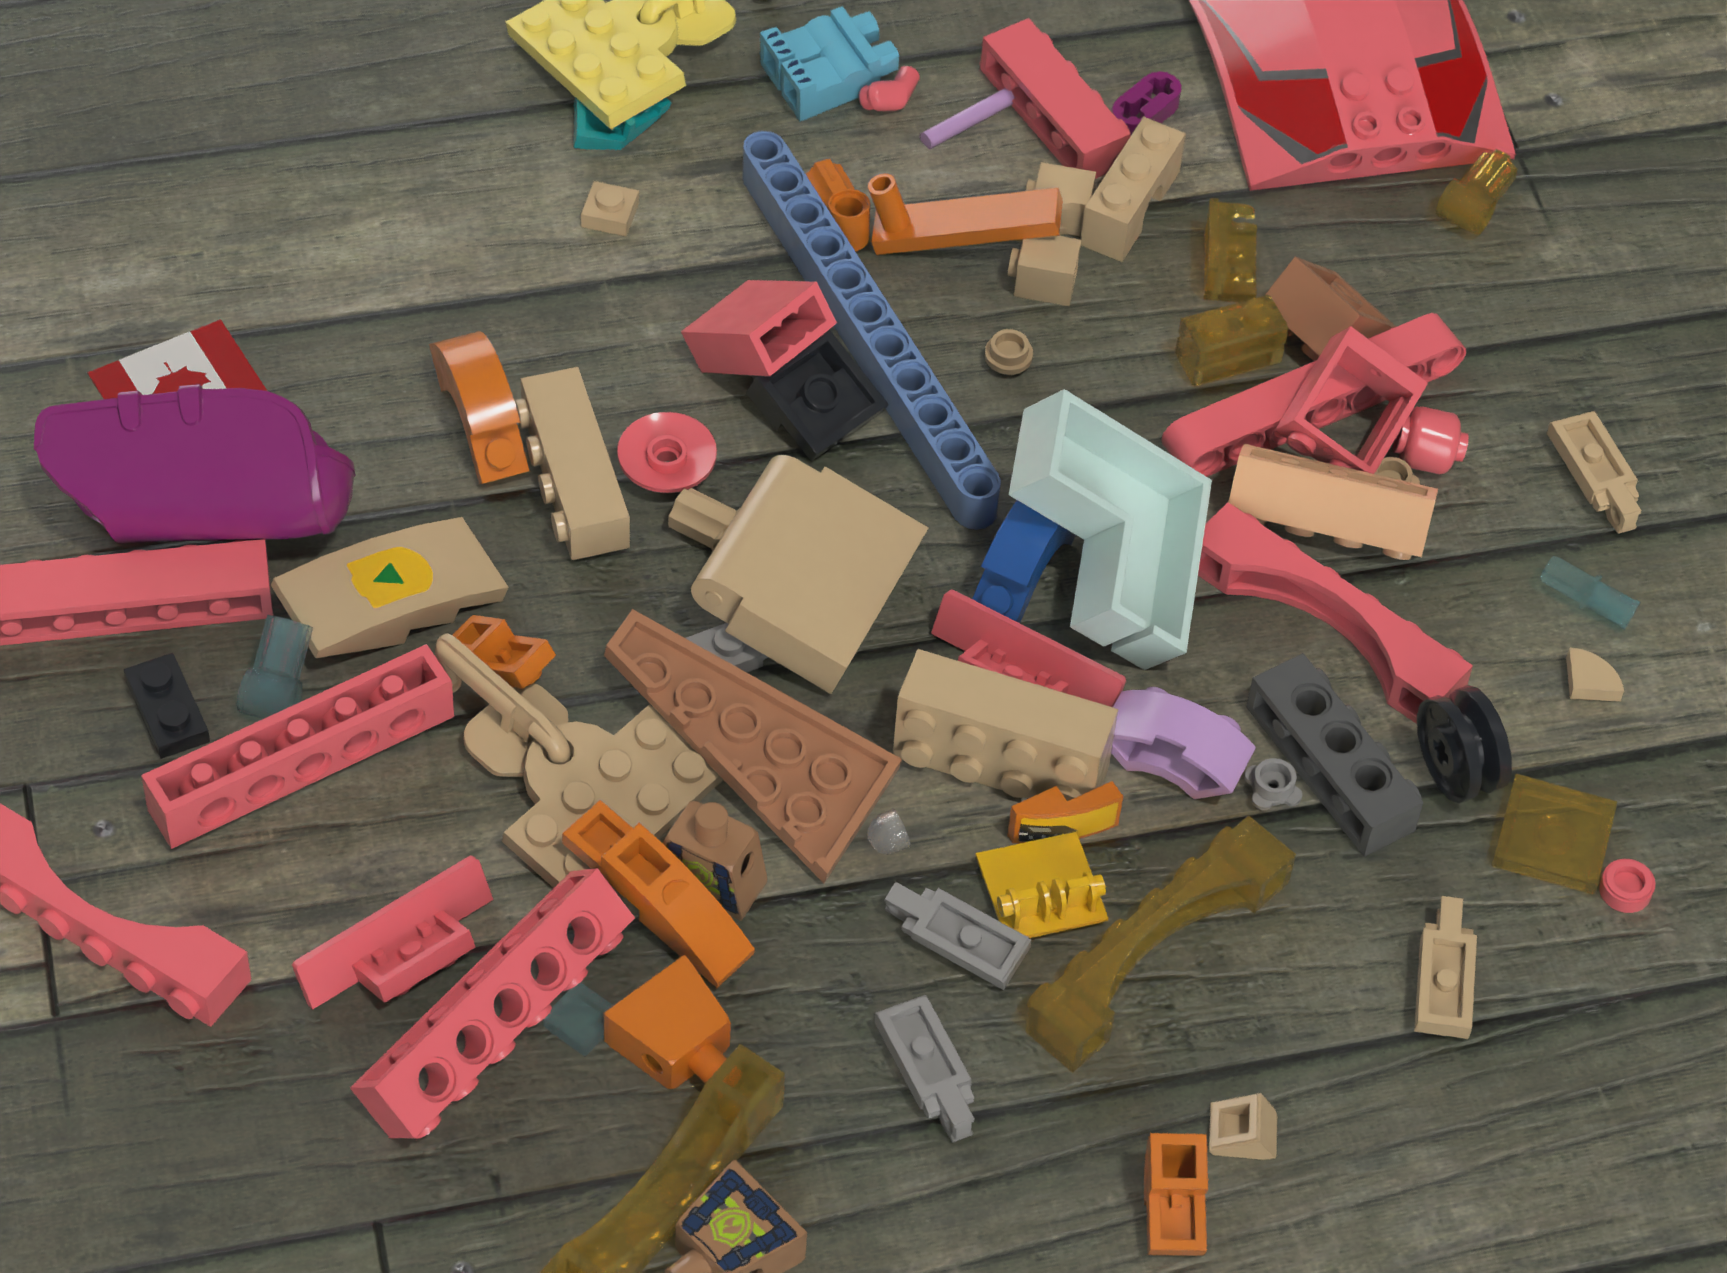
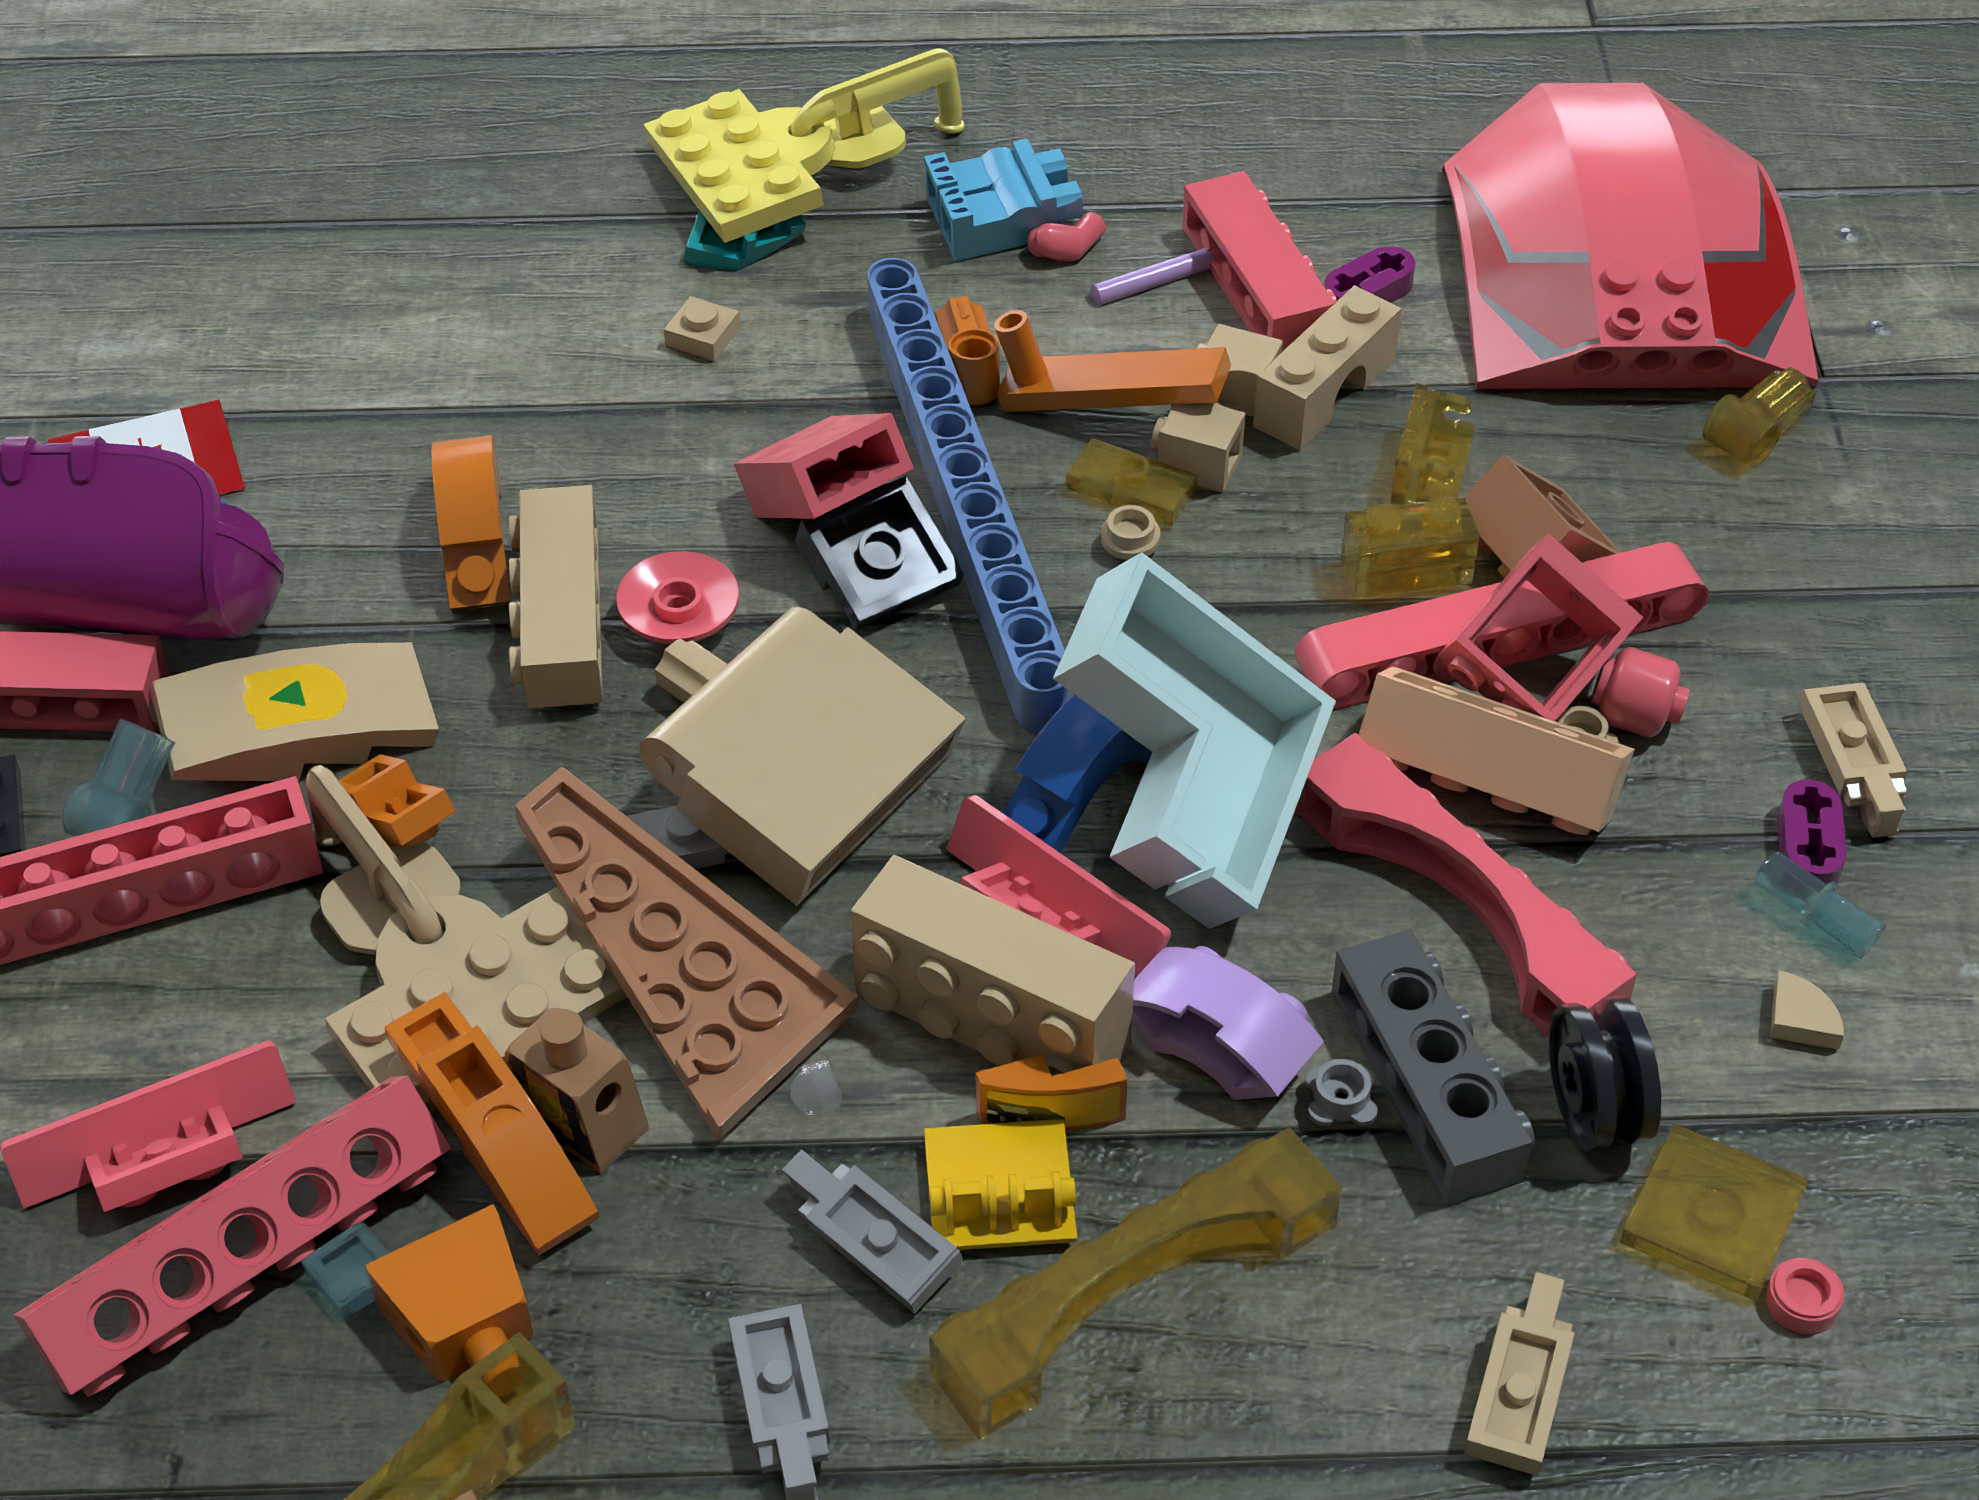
camera: 15 degrees right, 5 degrees down
none -> clear yellow plate [1066,438,1198,526]
none -> magenta beam [1777,779,1847,895]

